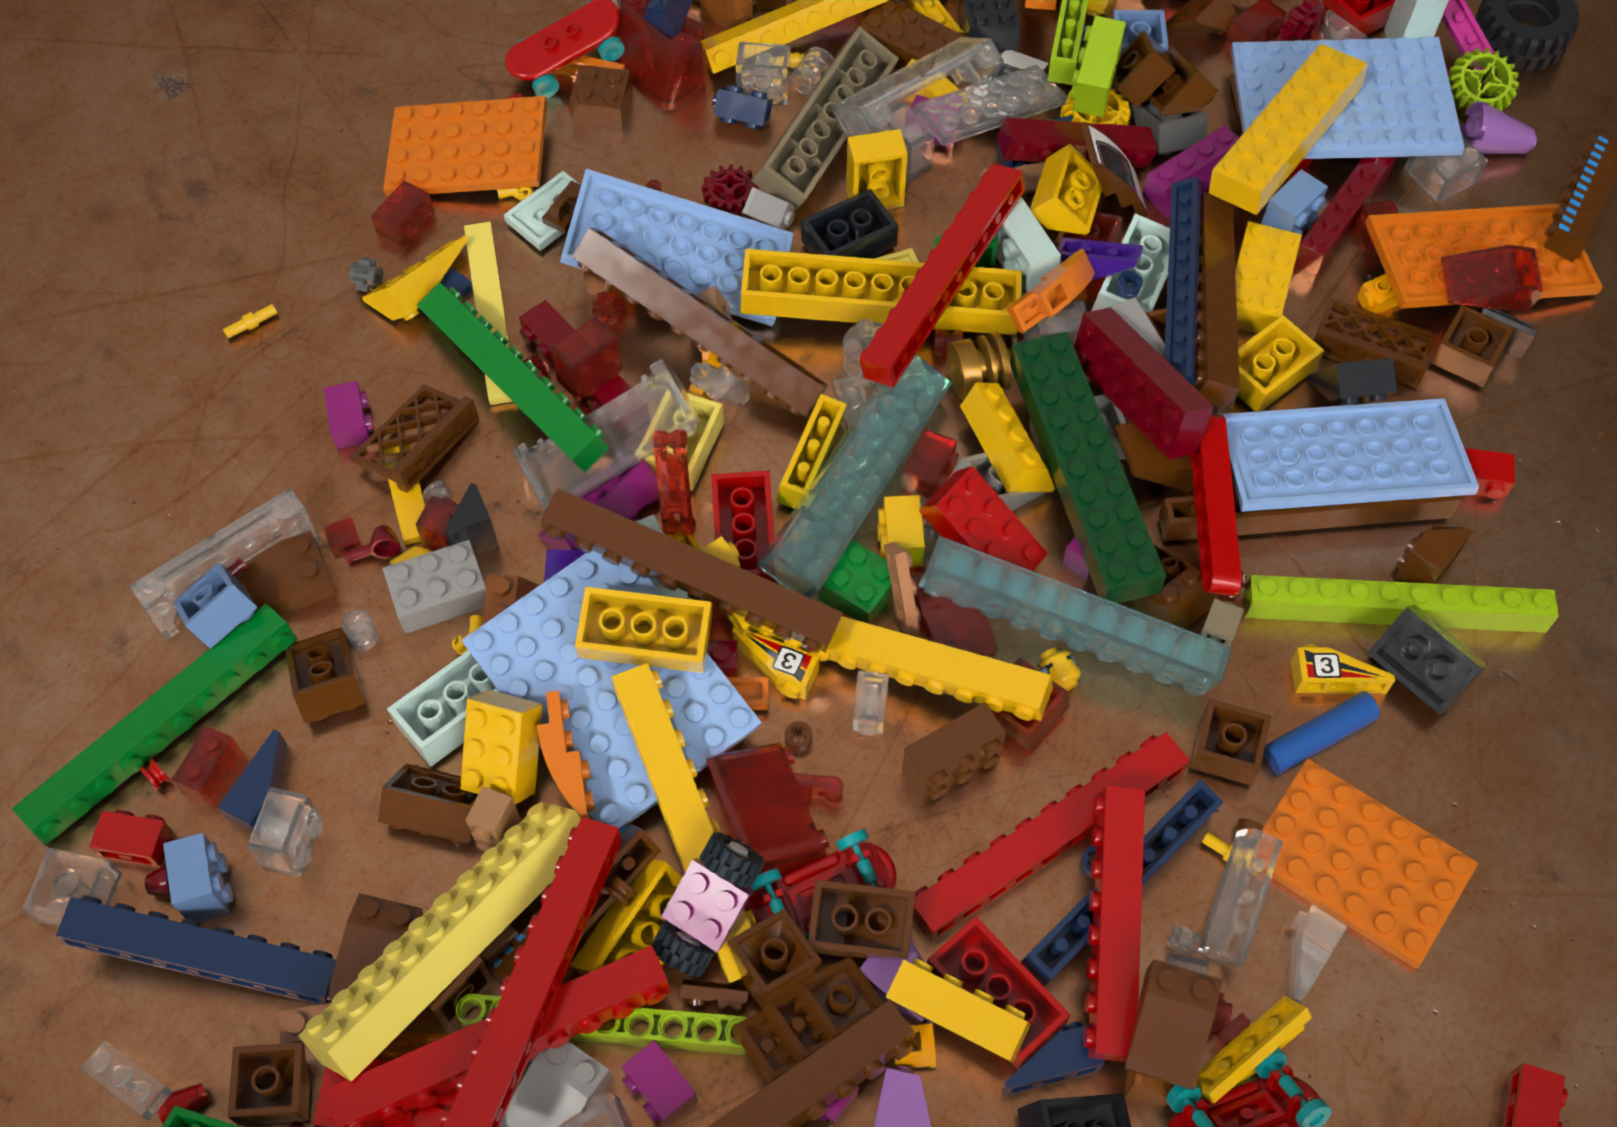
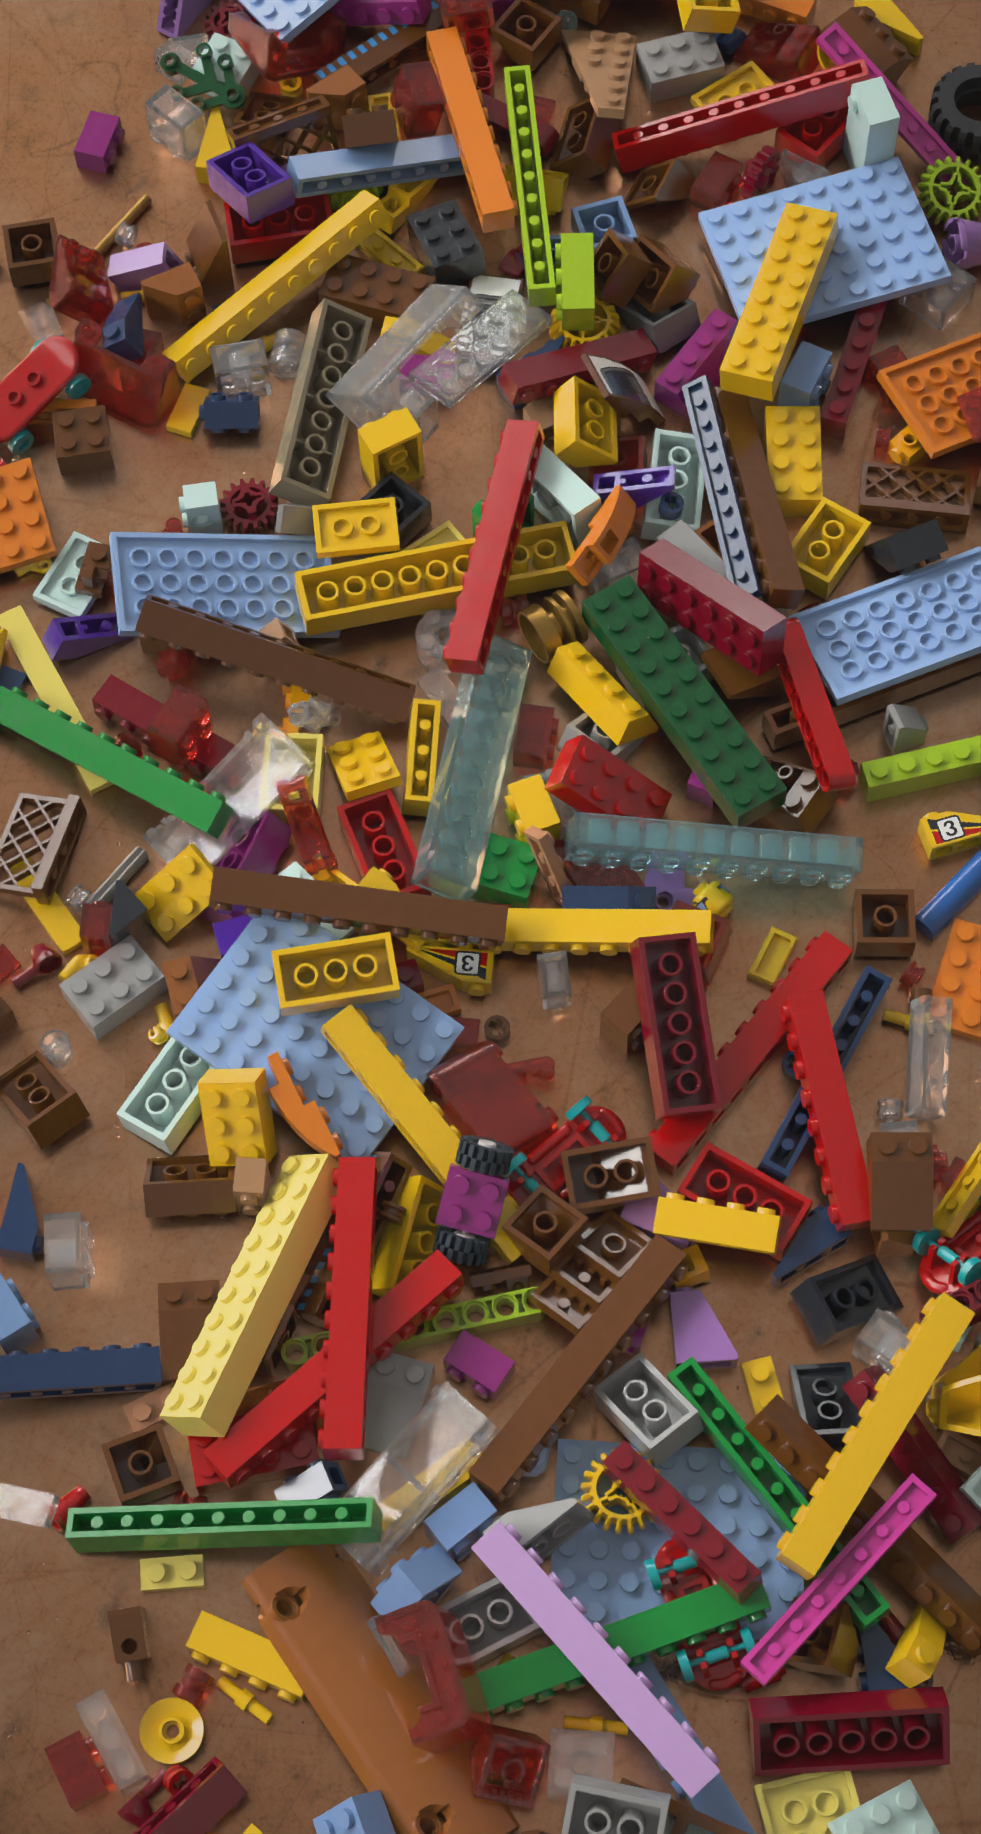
camera: 15 degrees left, 5 degrees up
dark tan brick [1192,599,1244,667] -> none
none -> dark purple slope [42,612,134,661]
none -> light grey axle [84,846,149,916]
none -> yellow plate [134,843,214,943]
none -> yellow tile [166,383,211,438]
none -> light aqua brick [179,481,223,534]
none -> yellow plate [312,497,400,559]
none -> yellow plate [325,731,403,802]
none -> clear red tile [451,1017,480,1050]
none -> dark red bar [498,243,525,278]
none -> dark blue slope [562,886,656,909]
none -> dark red brick [629,932,723,1121]
none -> medium lavender plate [645,866,696,910]
none -> yellow tile [747,926,798,989]
none -> clear red bush [874,426,891,452]
none -> light grey slope [882,704,929,755]
none -> clear red bush [899,961,927,989]

